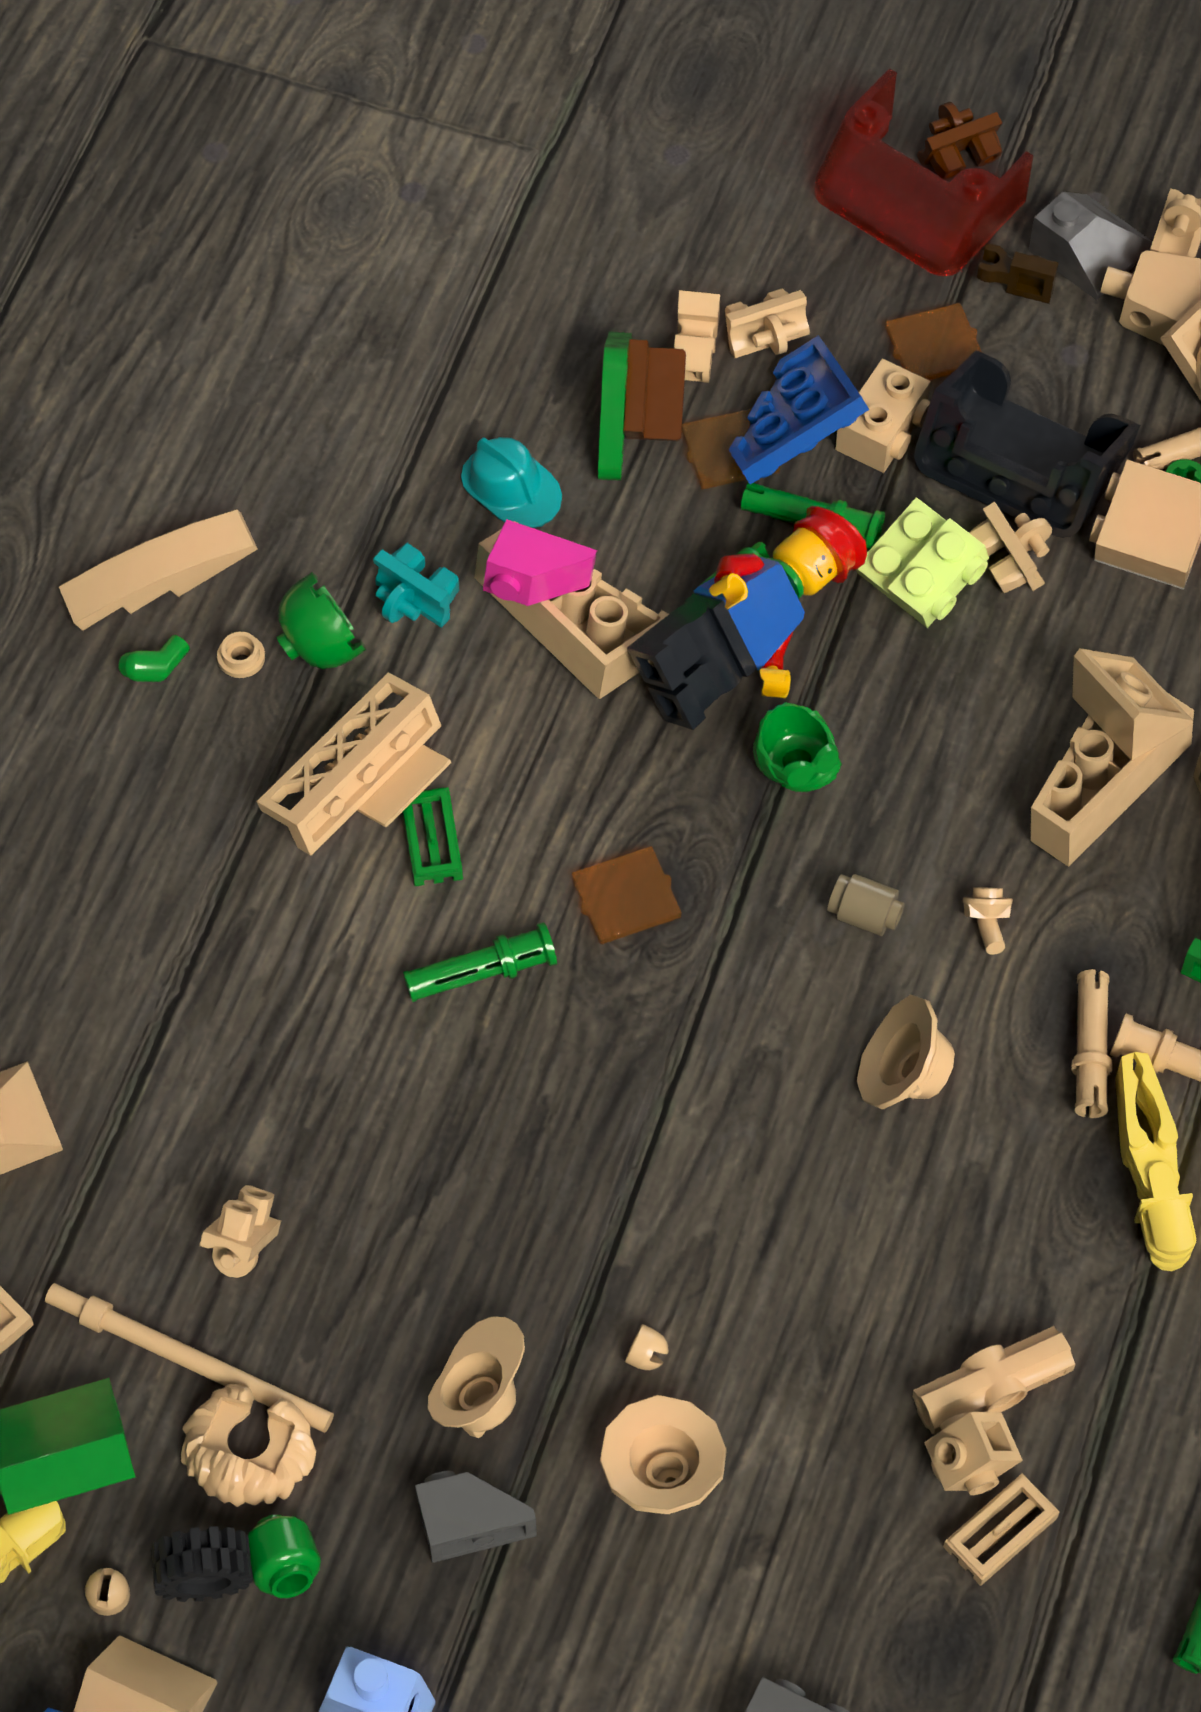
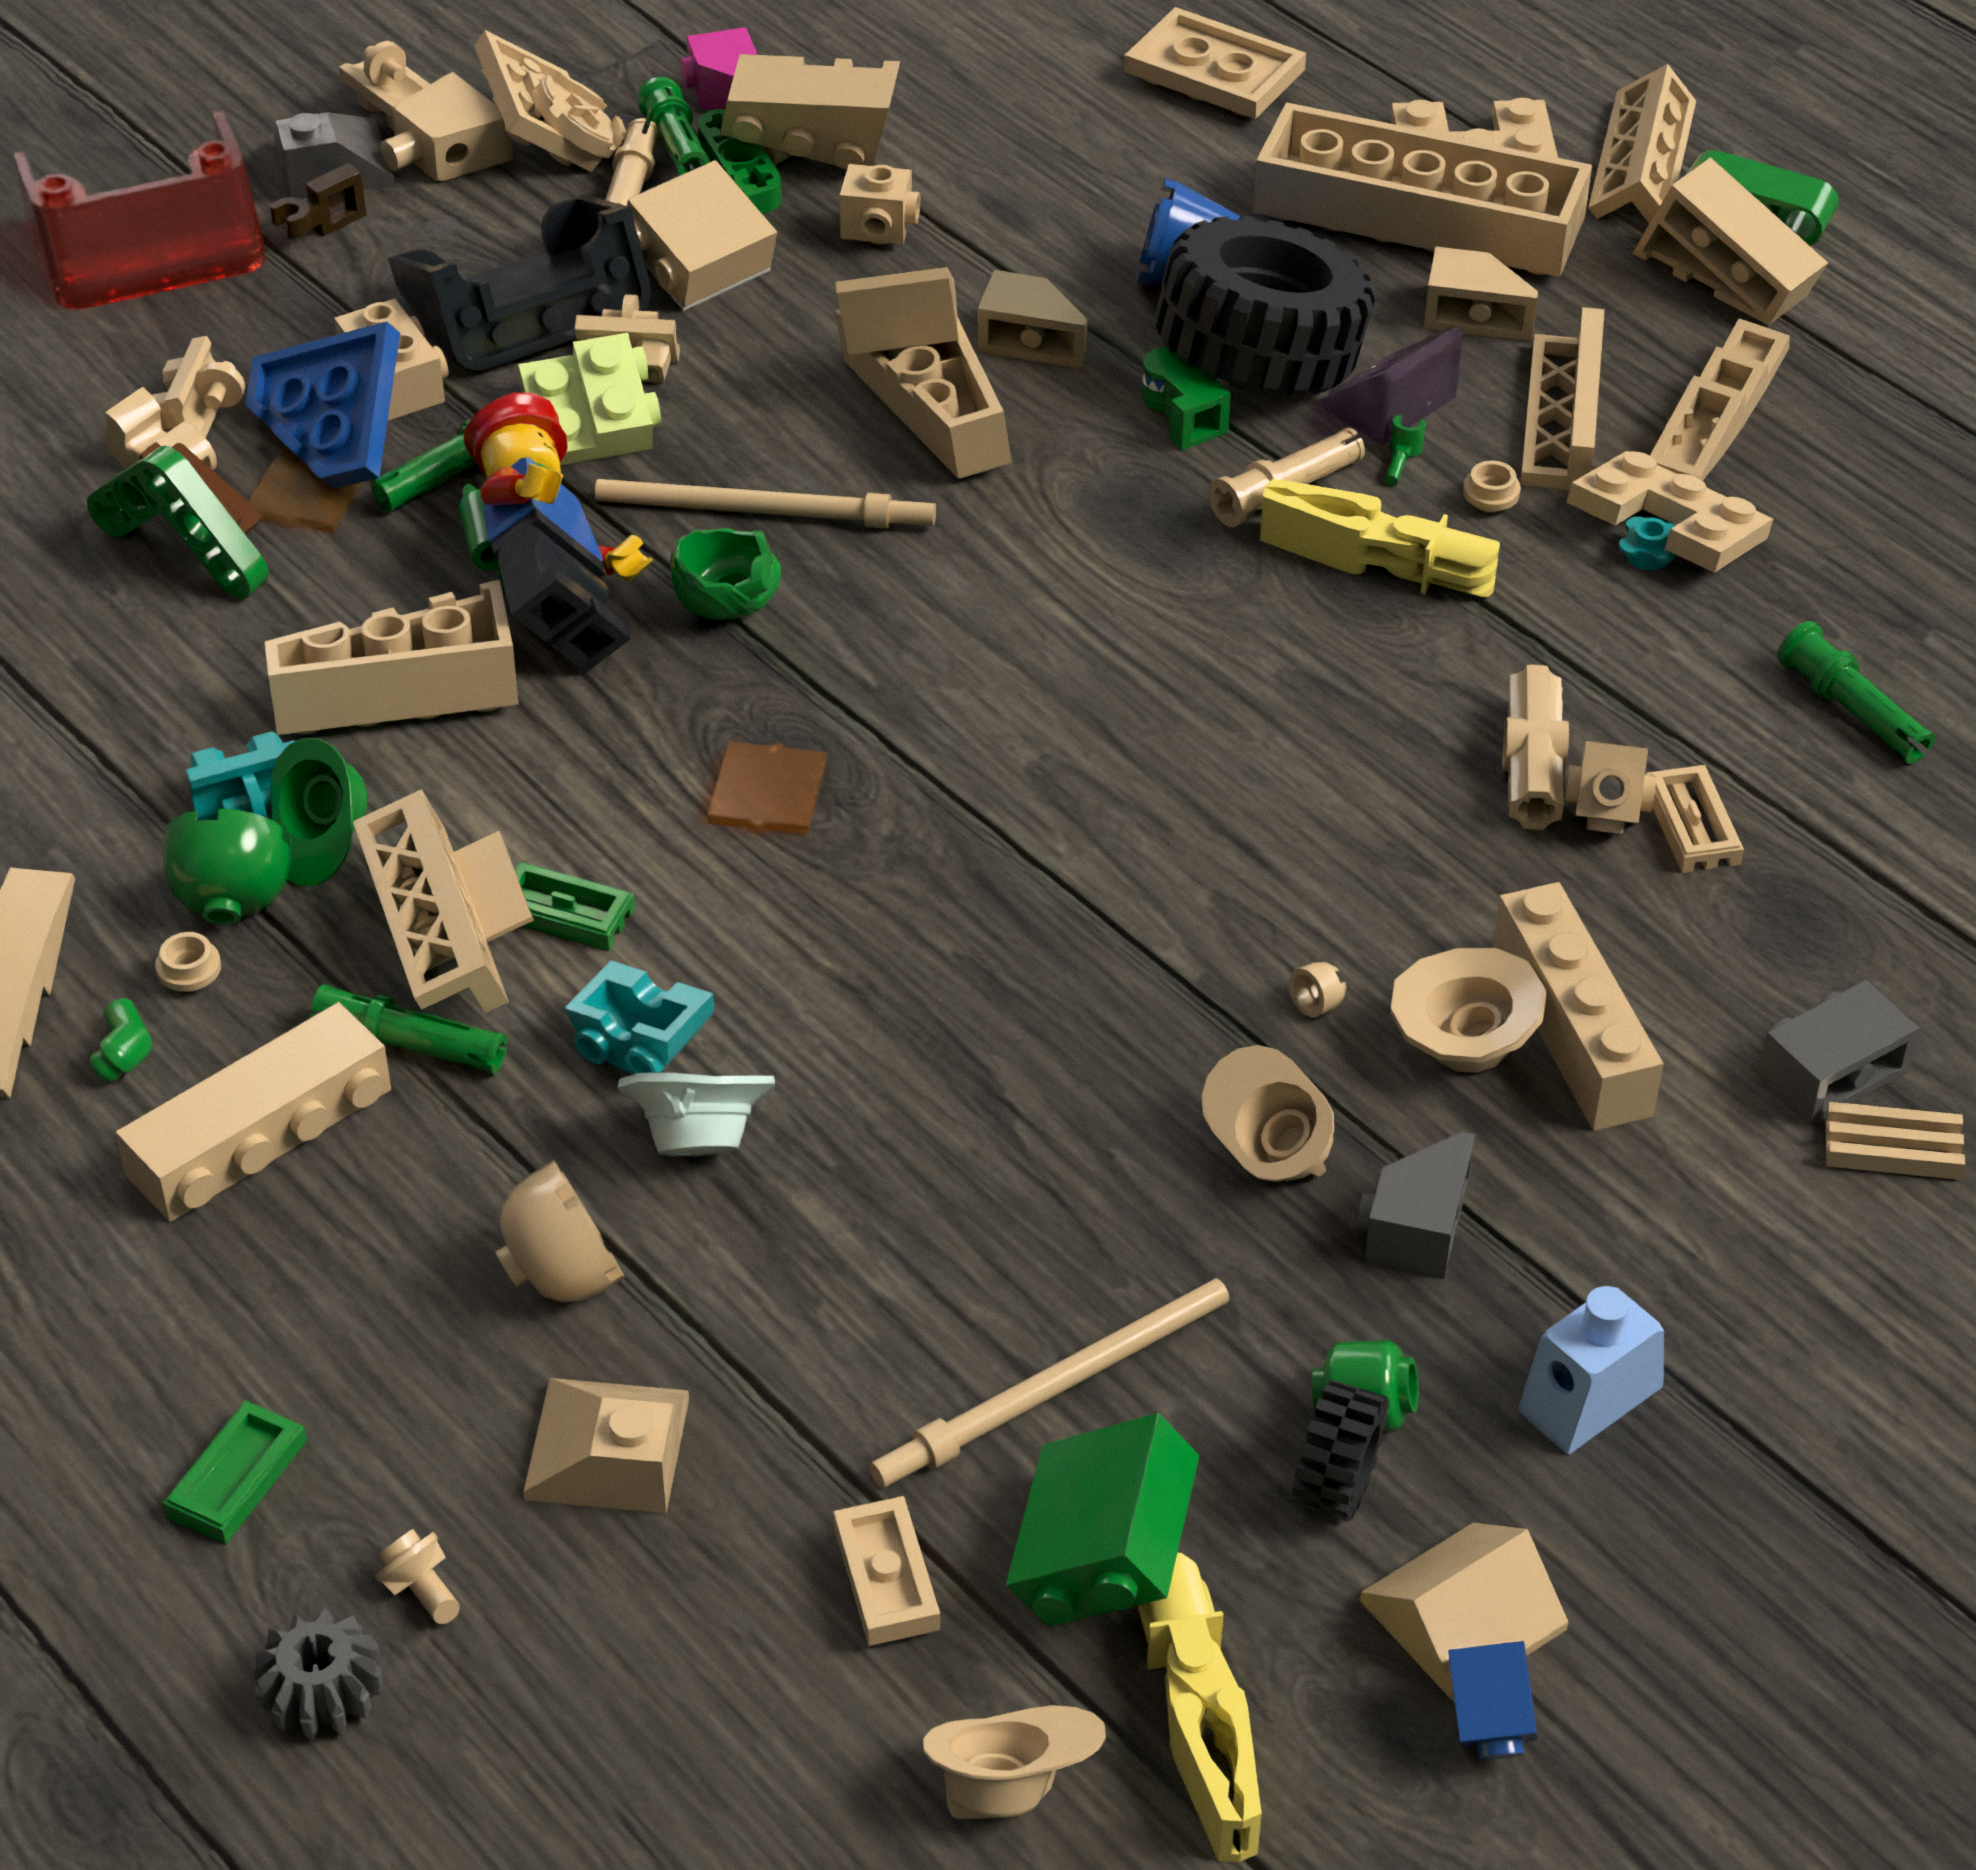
camera: 60 degrees left, 15 degrees down
tan hinge [85,1568,130,1616] -> none
tan piece [181,1384,316,1507] -> none
tan hips [200,1185,281,1278] -> none
green pin [403,922,557,1003] -> none
teal piece [461,437,562,528] -> none
dark pink slope [483,519,597,606] -> none
dark tan brick [827,874,905,936] -> none
tan hat [857,995,955,1109] -> none
clear orange piece [885,303,982,380] -> none
reddish brown hips [917,101,1003,181] -> none
tan plate [963,887,1013,955] -> none
tan pin [1072,969,1112,1118] -> none
none -> tan brick [115,1002,391,1222]
none -> green piece [270,738,368,887]
none -> green pin [310,984,508,1075]
none -> tan cylinder [496,1160,625,1303]
none -> teal cylinder [564,960,714,1074]
none -> tan bar [595,479,936,529]
none -> light aqua hat [618,1073,775,1156]
none -> tan brick [1493,882,1664,1131]

